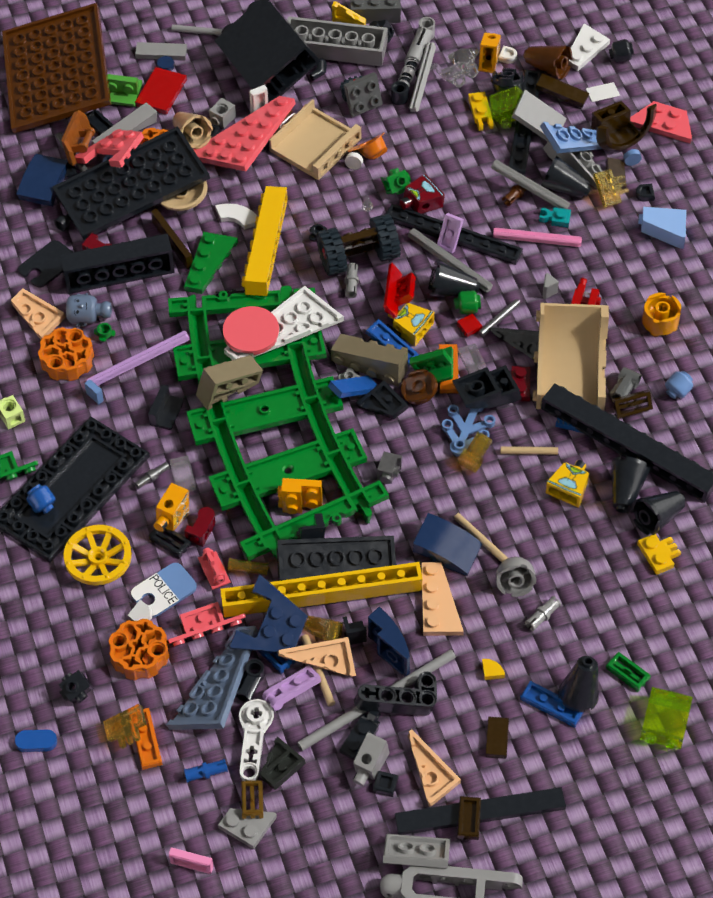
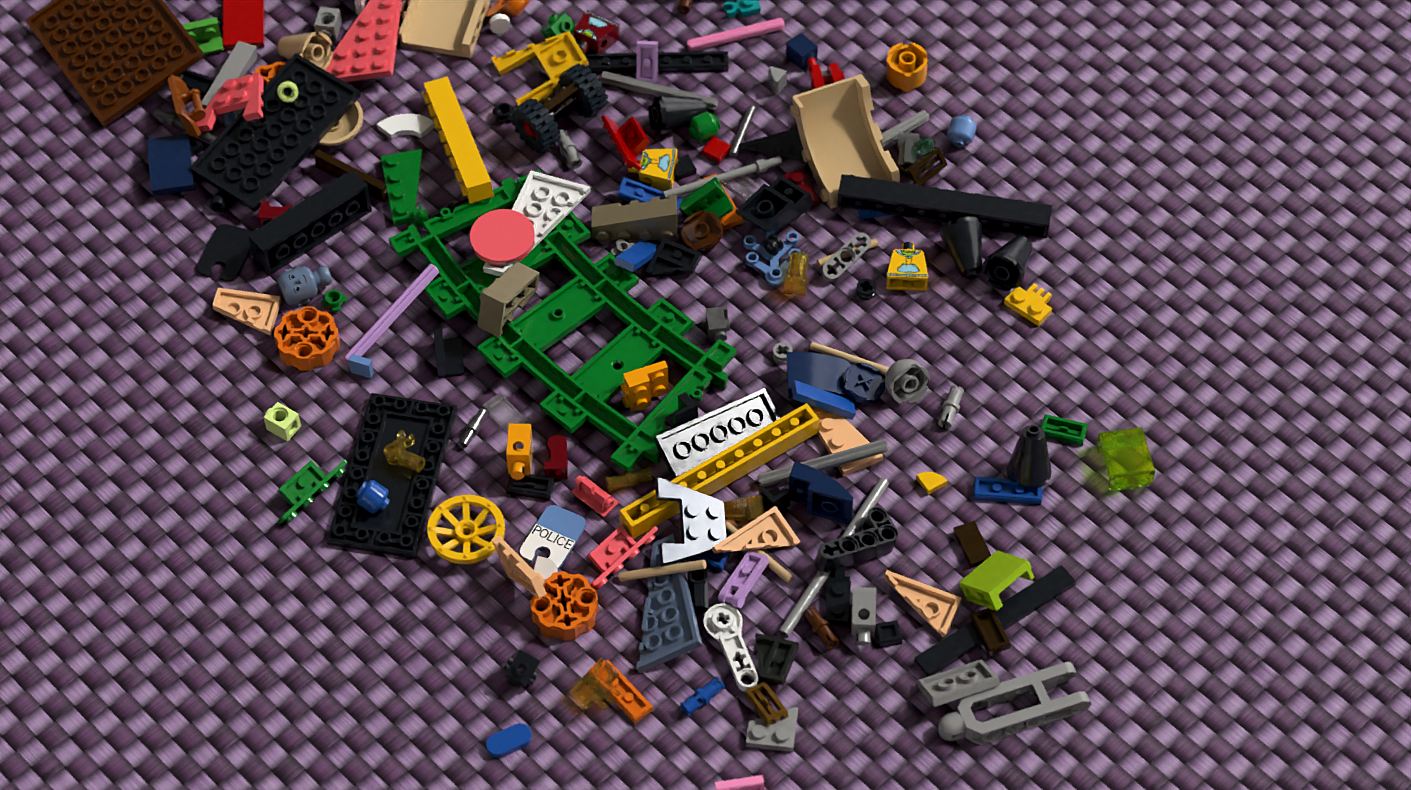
camera: 25 degrees left, 0 degrees up
none -> yellowish green plate [277,81,298,102]
none -> clear yellow bar [384,430,425,472]
none -> green plate [413,204,429,229]
none -> yellow wing [491,31,589,106]
none -> light nougat wing [491,535,547,598]
none -> tan bar [618,560,706,581]
none -> light grey bar [662,156,782,199]
none -> black tile [675,154,697,180]
none -> light grey axle [758,439,889,487]
none -> black bush [762,234,784,256]
none -> light grey bush [773,342,792,364]
none -> dark blue brick [786,33,818,70]
none -> blue tile [791,380,856,420]
none -> reddish brown pin [803,606,839,650]
none -> light grey beam [821,233,871,282]
none -> dark blue tile [841,362,885,404]
none -> black bush [856,278,876,300]
none -> light grey axle [880,110,929,147]
none -> clear green plate [915,136,936,154]
none -> lime panel [959,550,1034,611]

